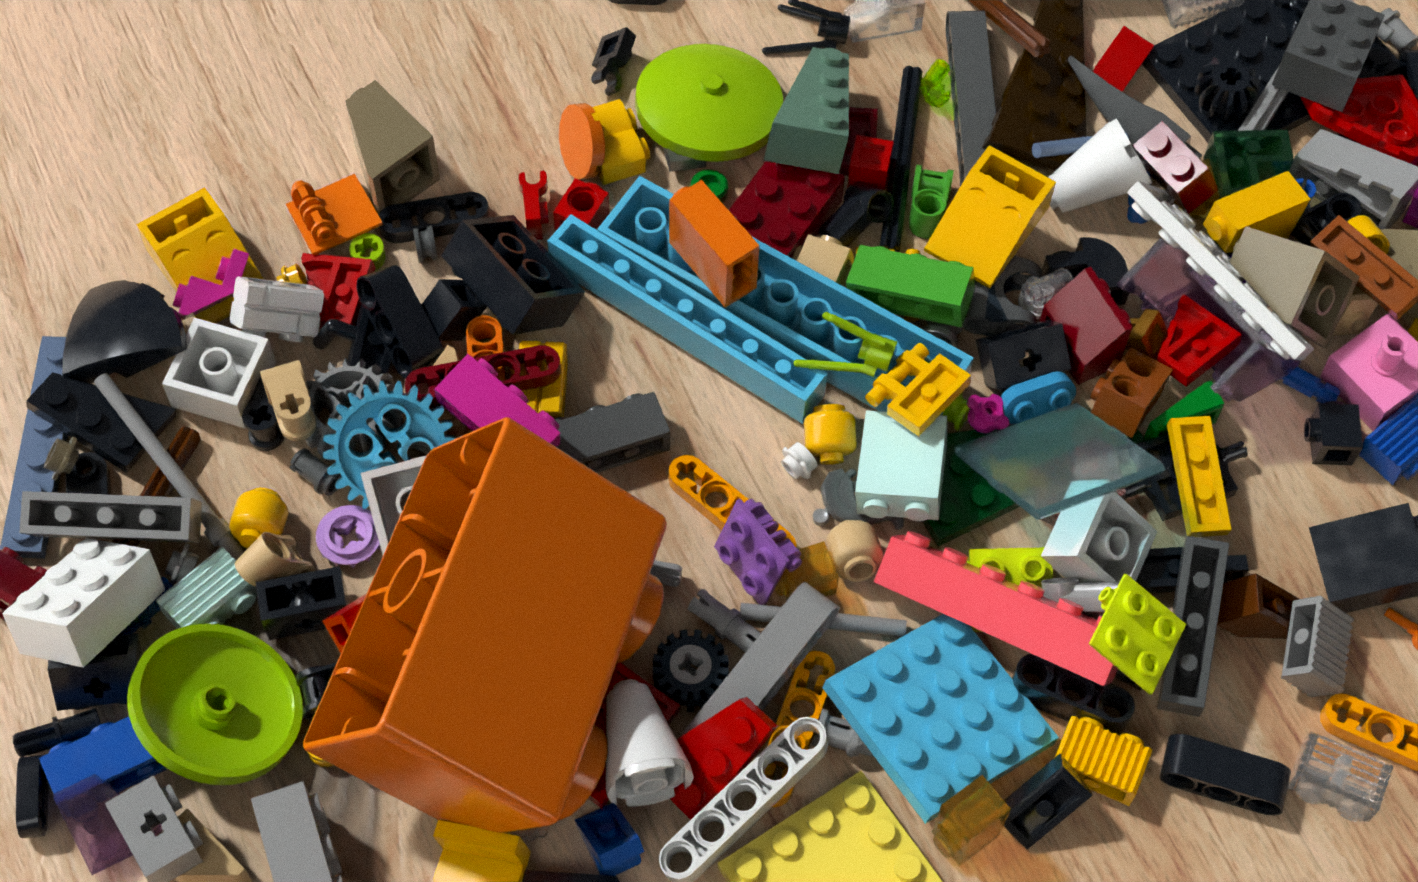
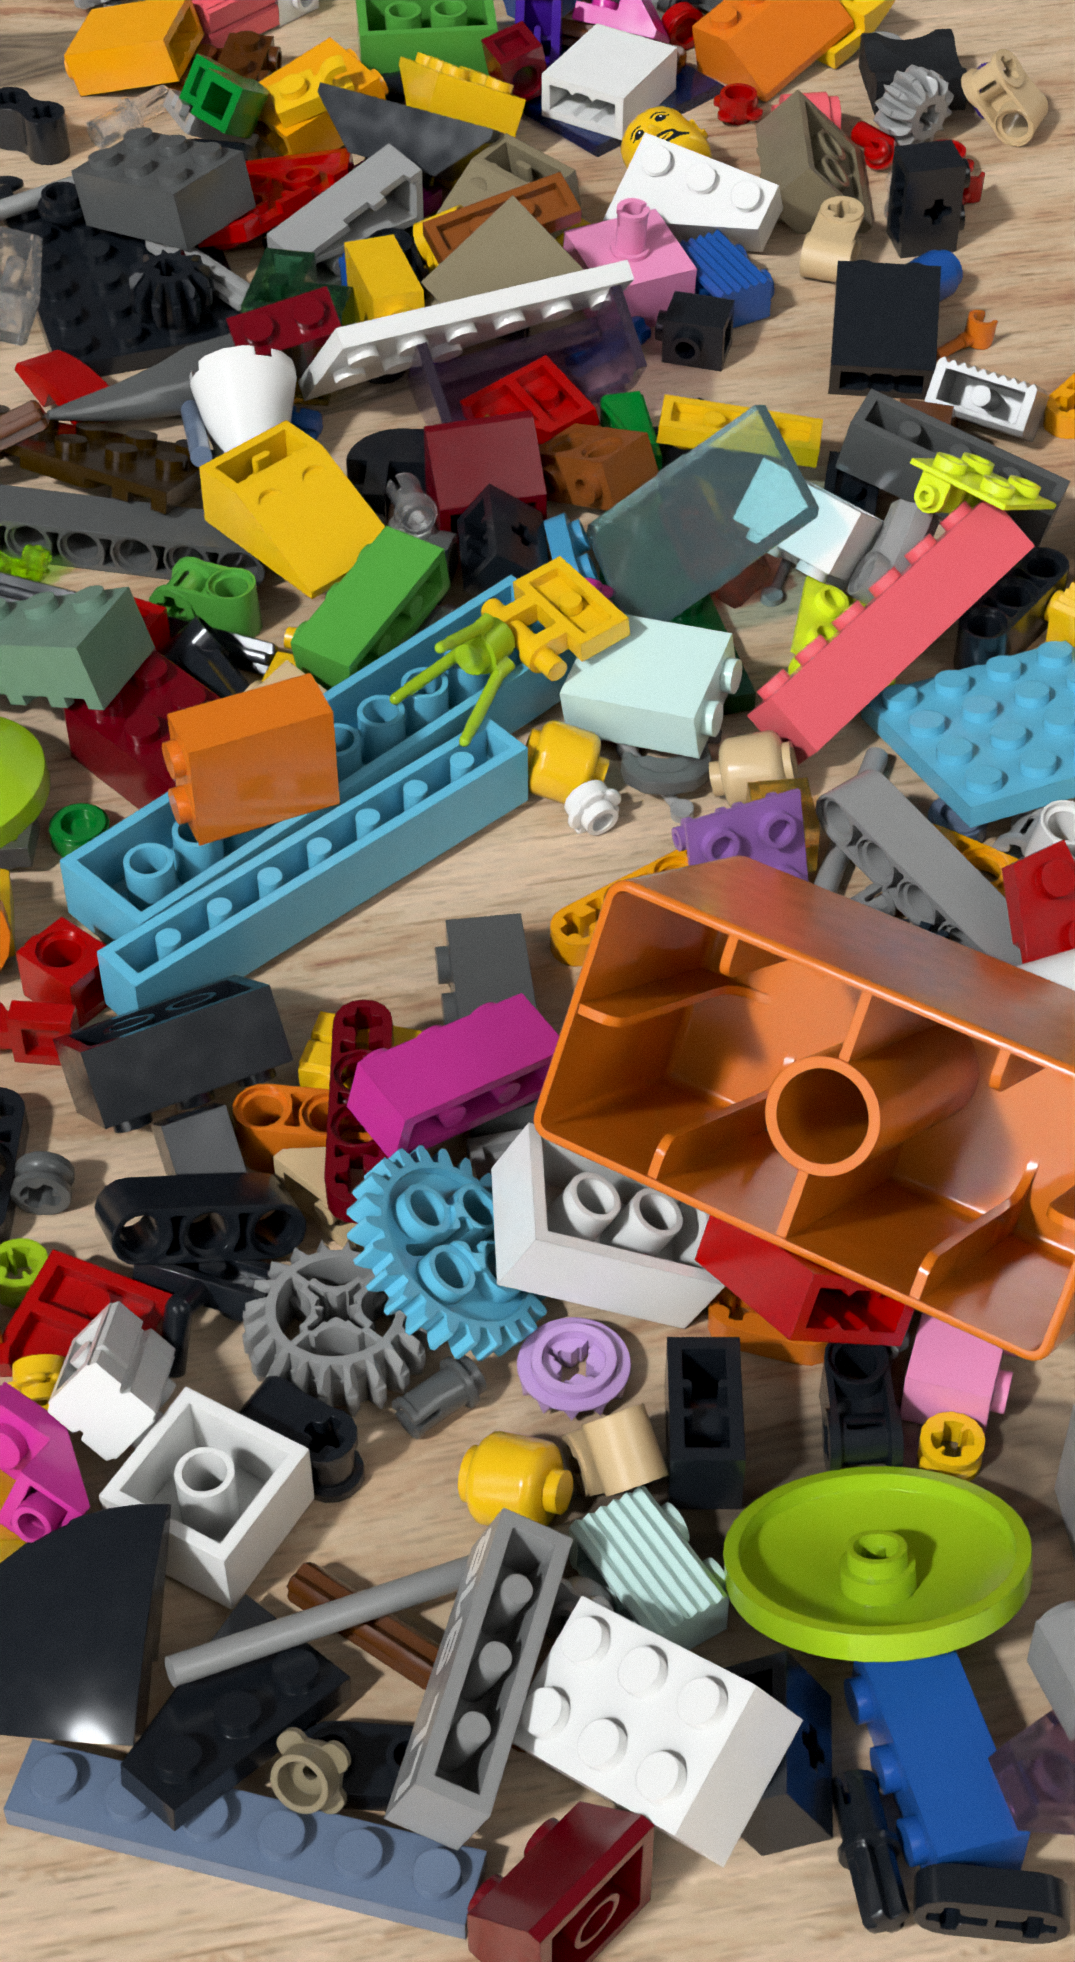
camera: 75 degrees left, 15 degrees down
tan piece [260,360,316,441] -> none

